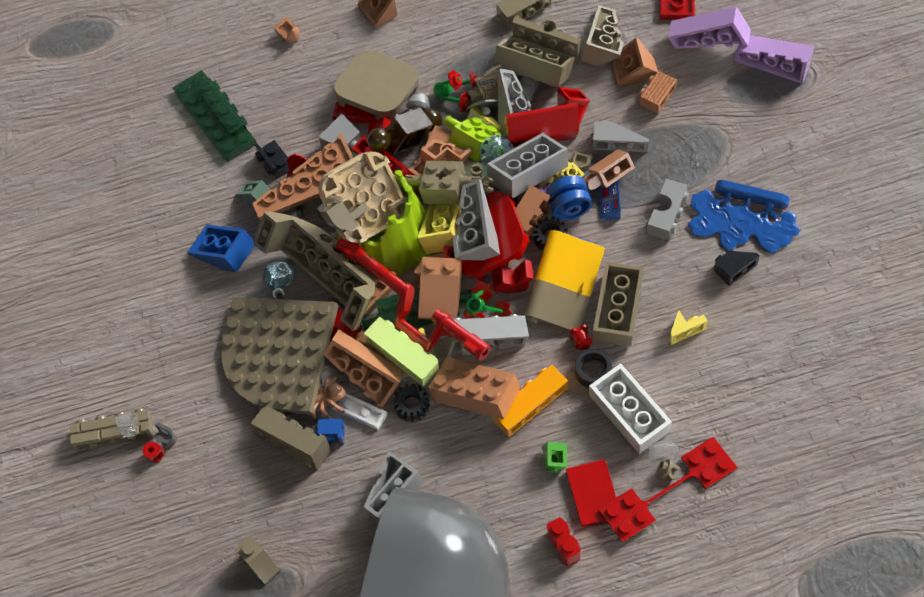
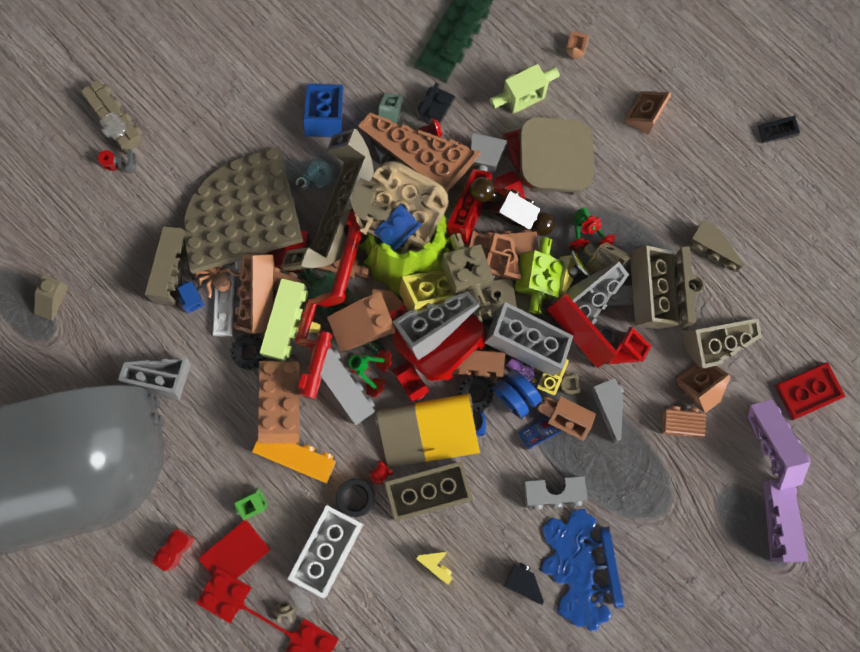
camera: 55 degrees right, 15 degrees up
light grey cone [406,93,431,112] -> none
clear light blue dish [480,135,514,167] -> none
none -> blue plate [373,204,421,251]
none -> yellowish green brick [489,64,559,114]

